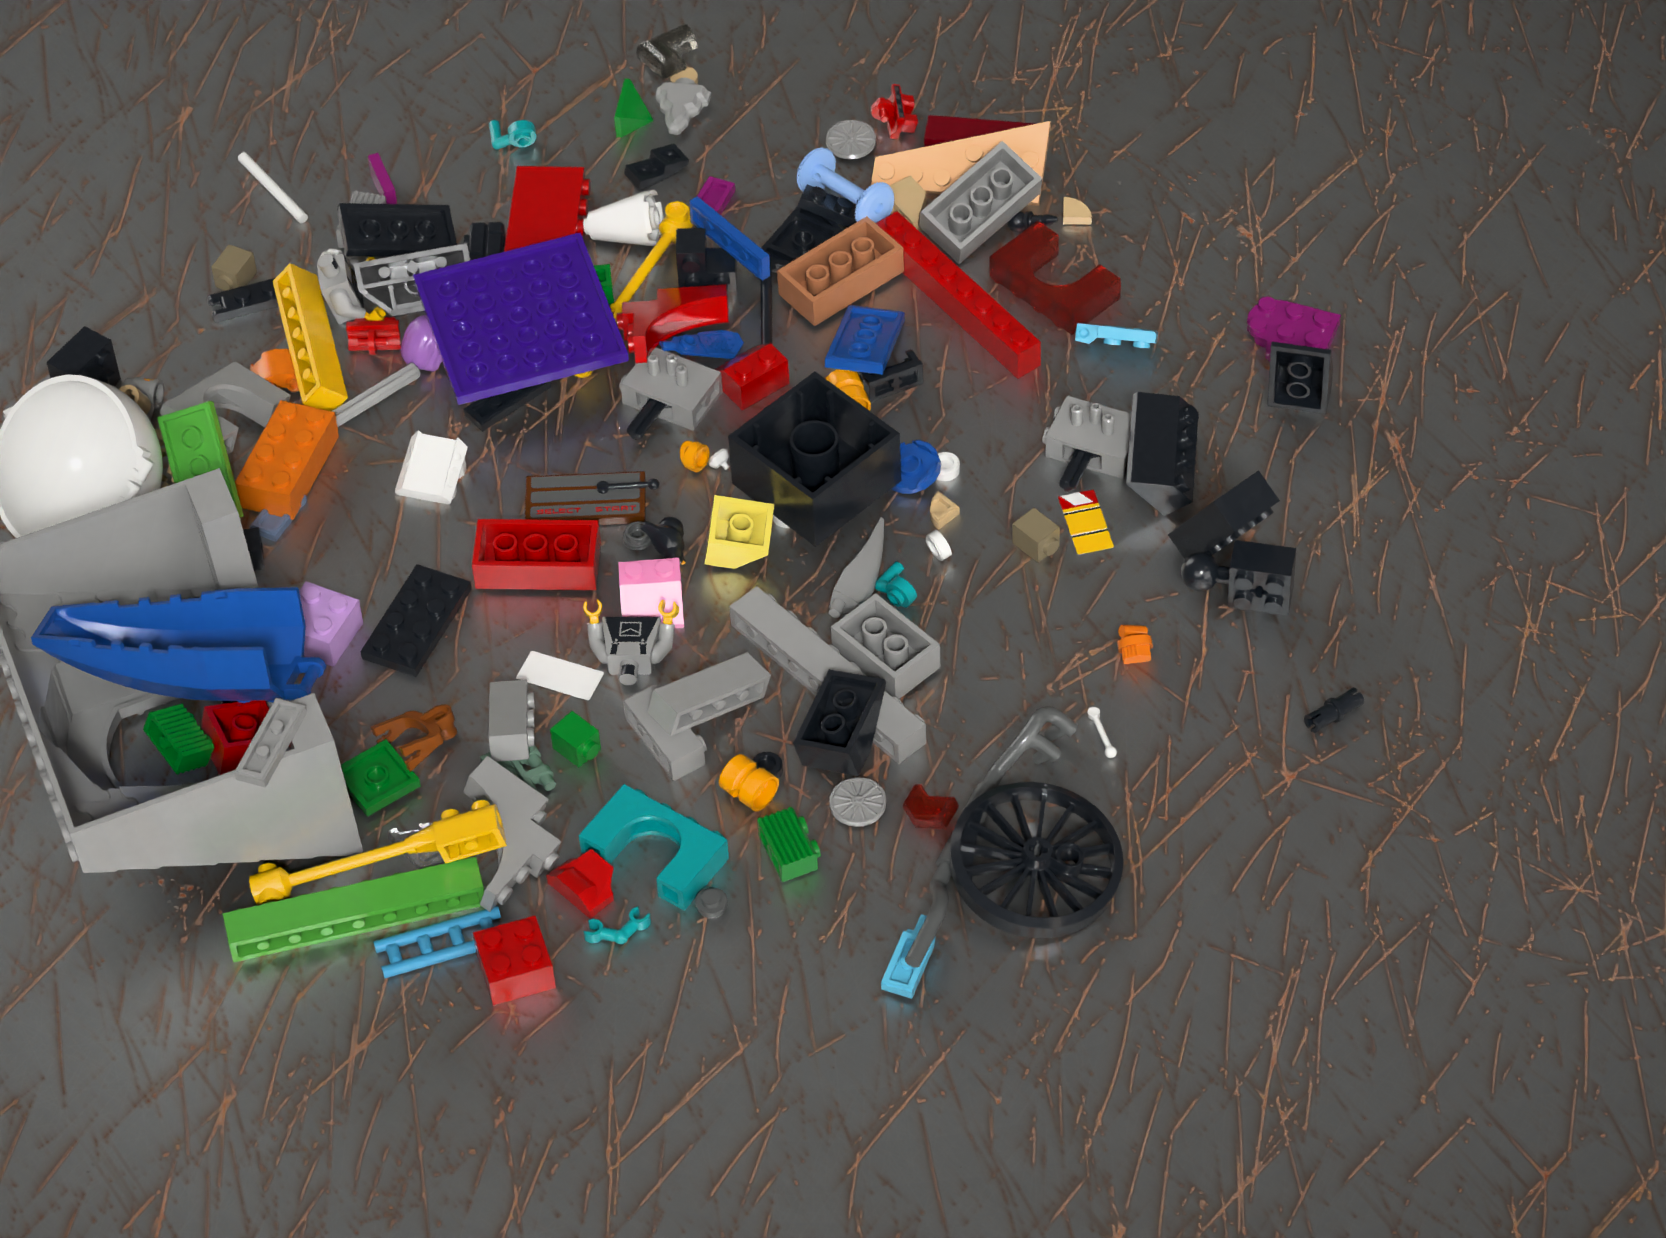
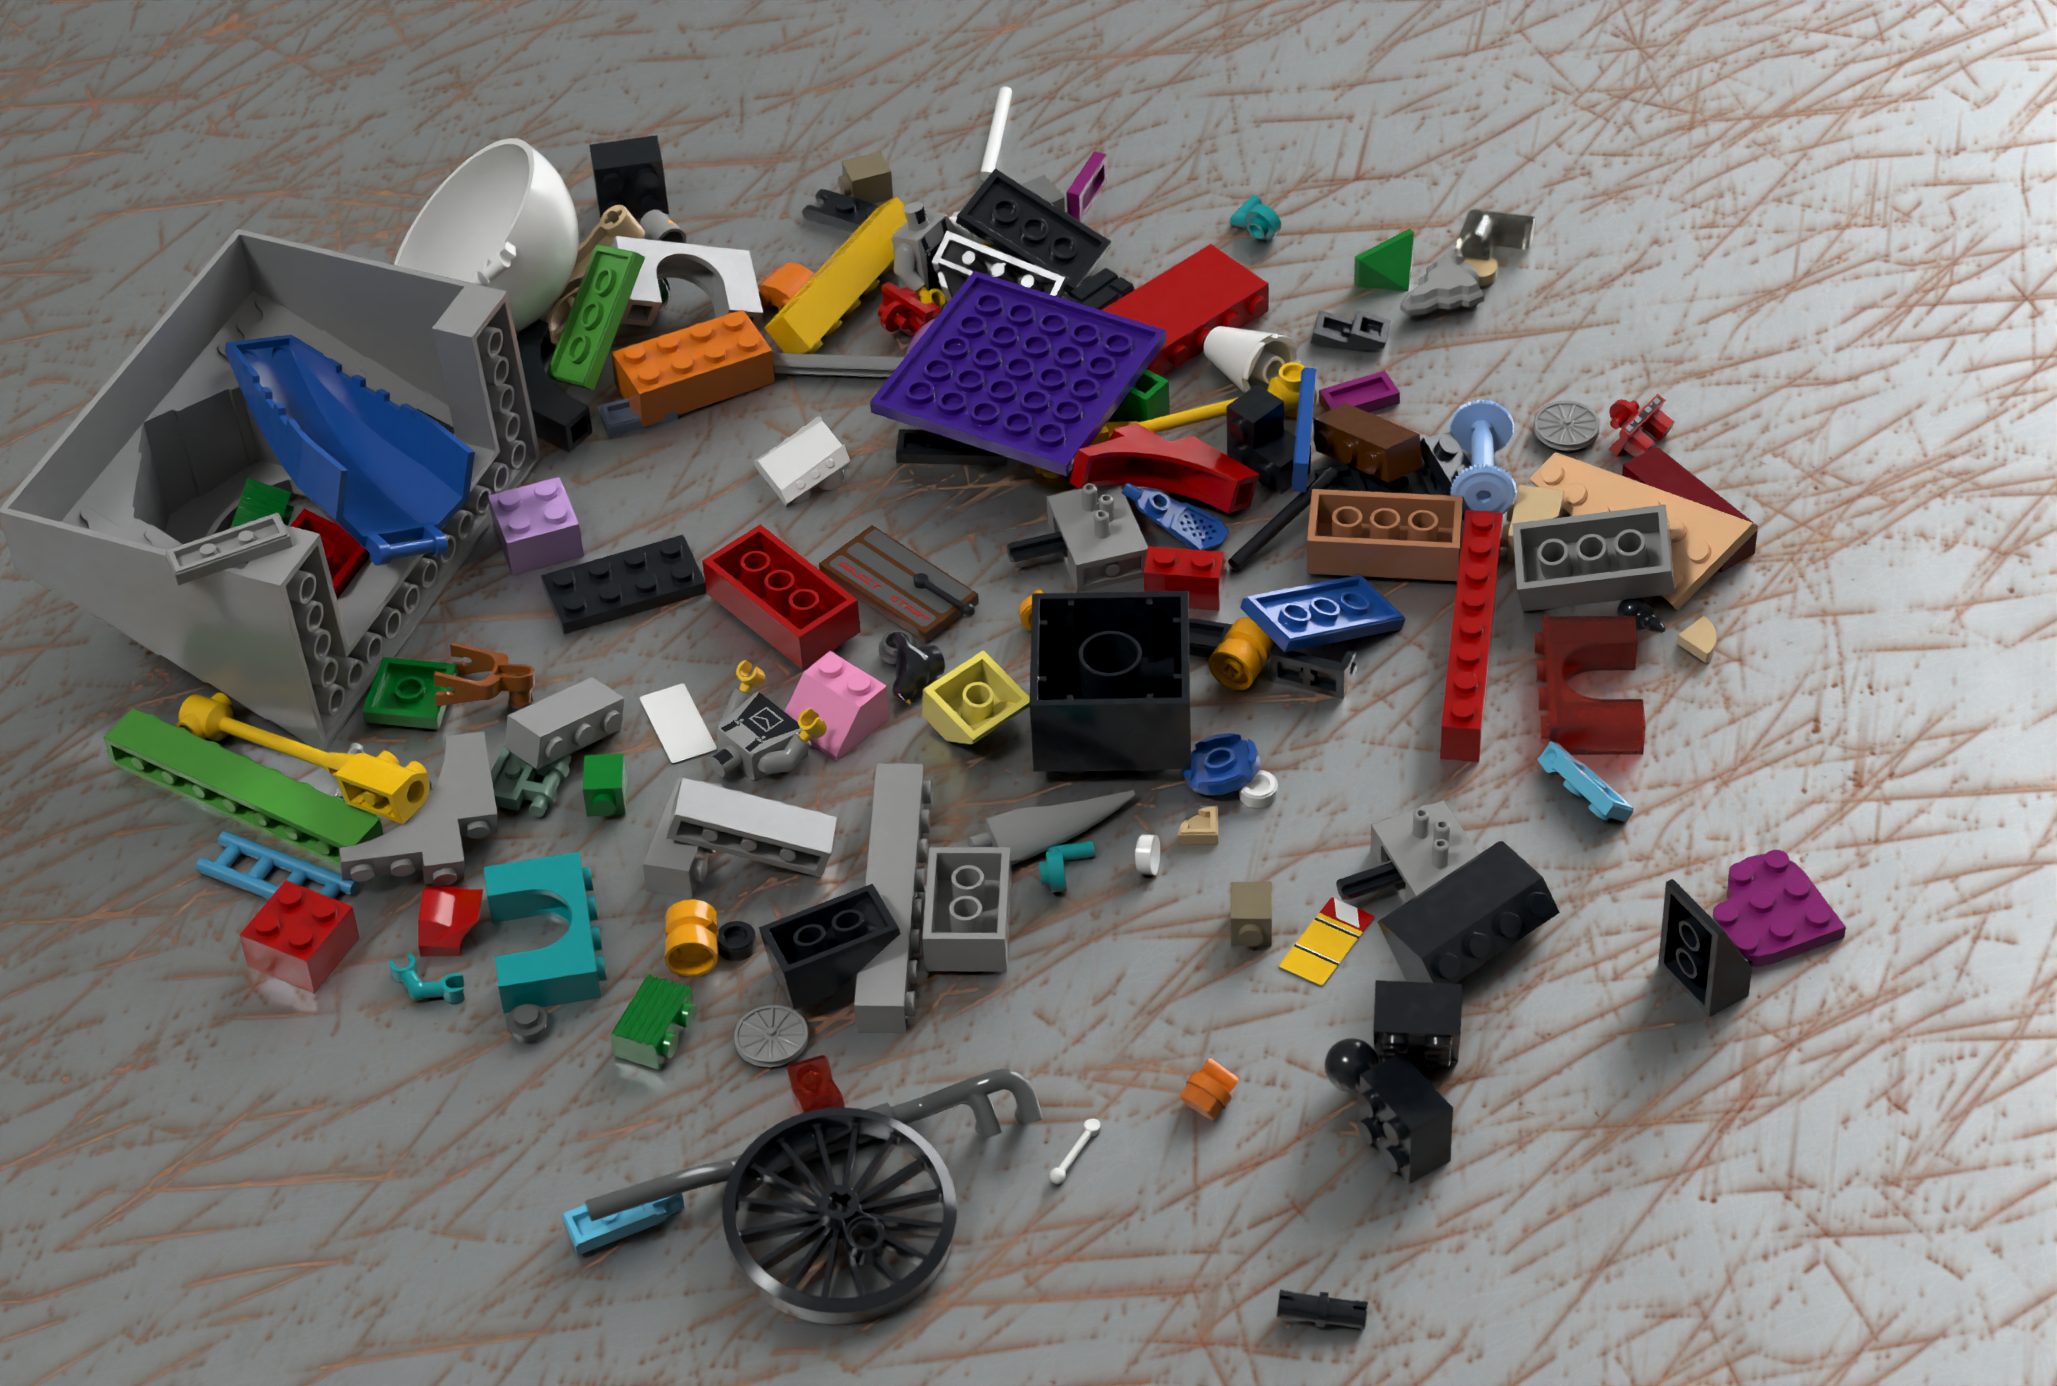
camera: 45 degrees right, 5 degrees down
none -> reddish brown brick [1313,403,1422,483]

